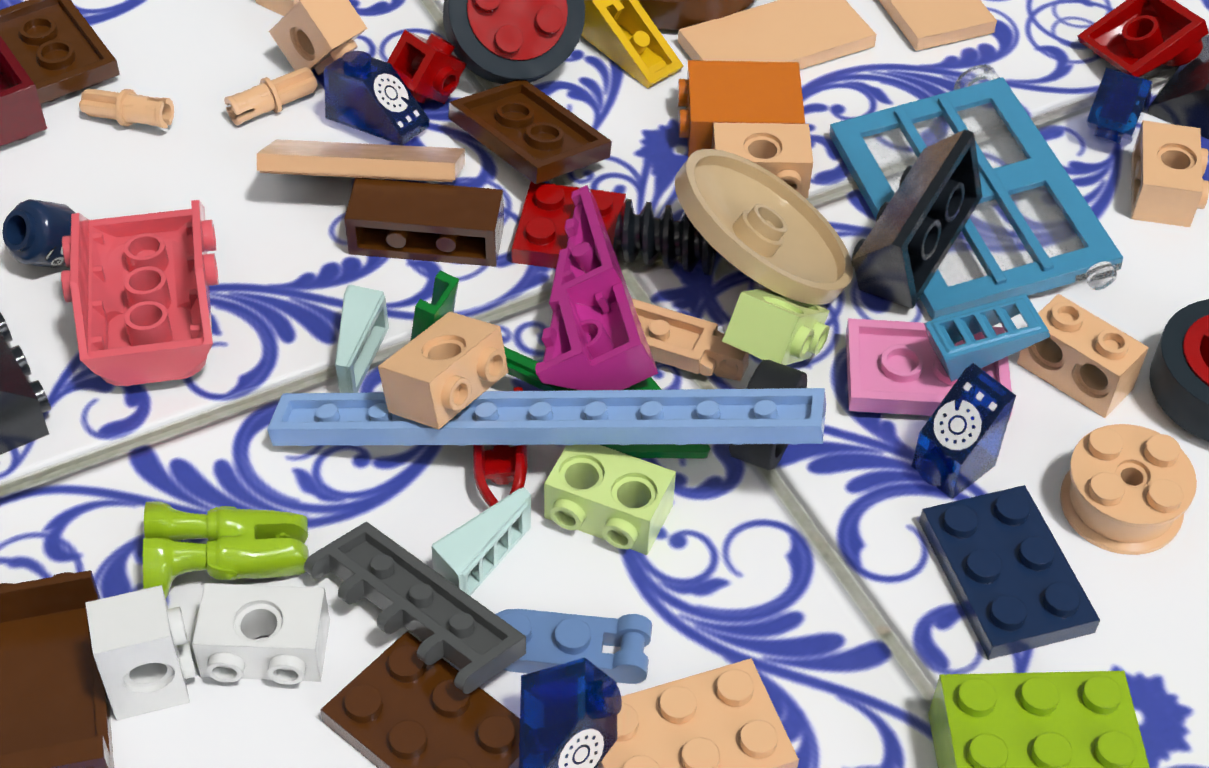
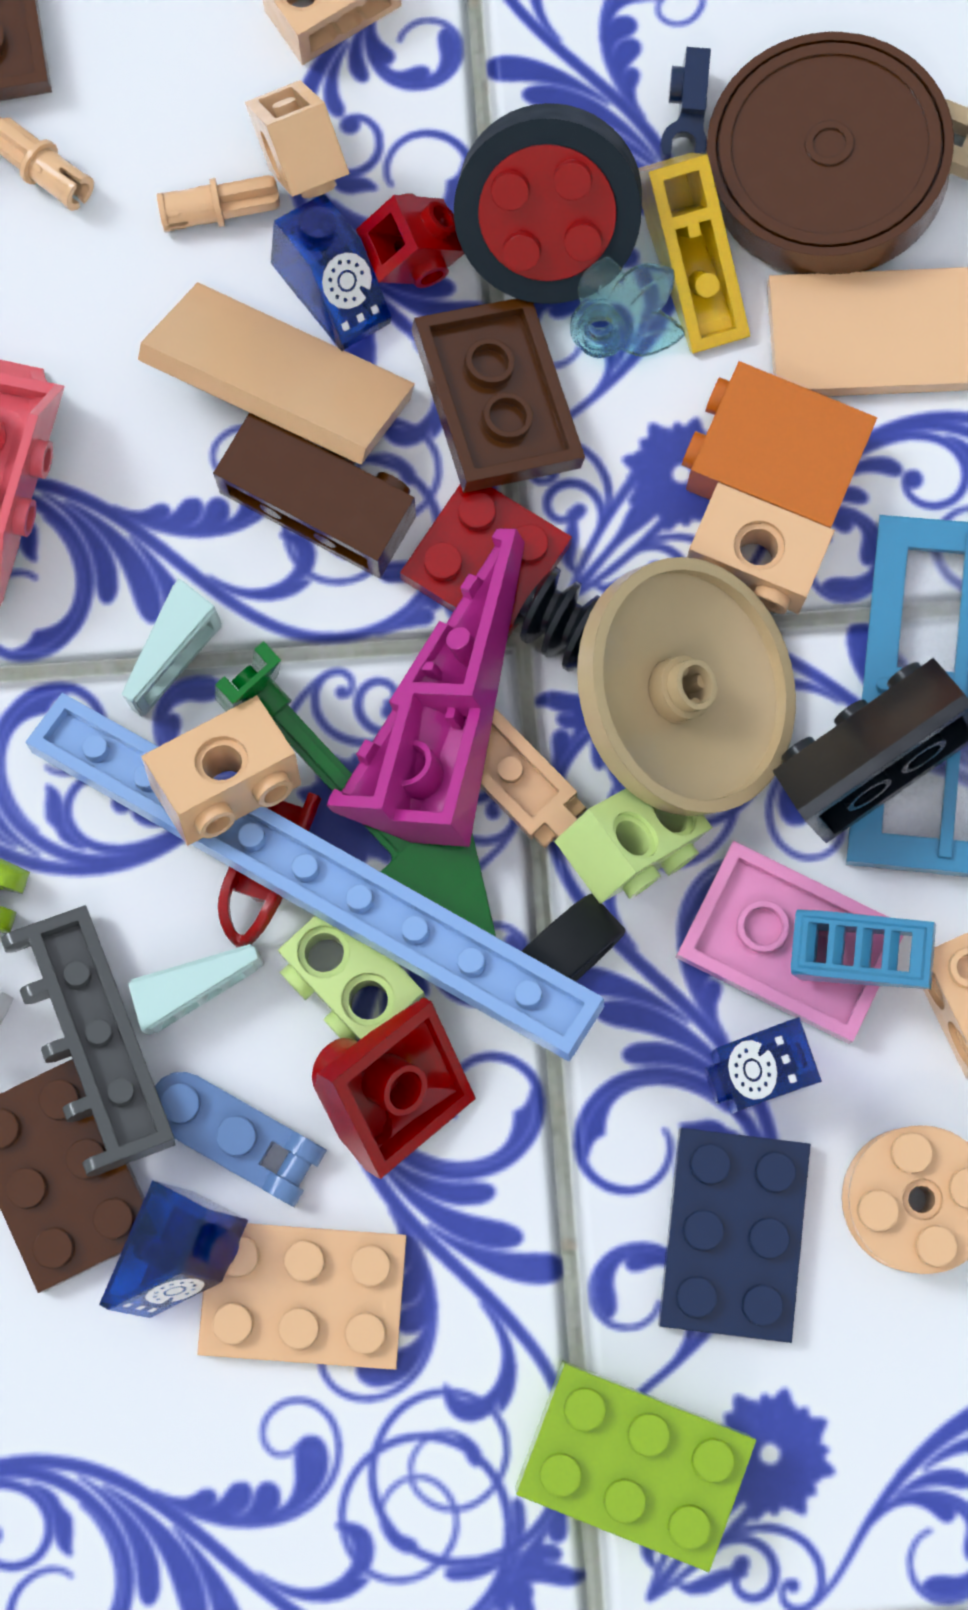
camera: 25 degrees right, 30 degrees up
none -> red slope [312,998,476,1179]
none -> clear light blue plate [570,256,685,358]

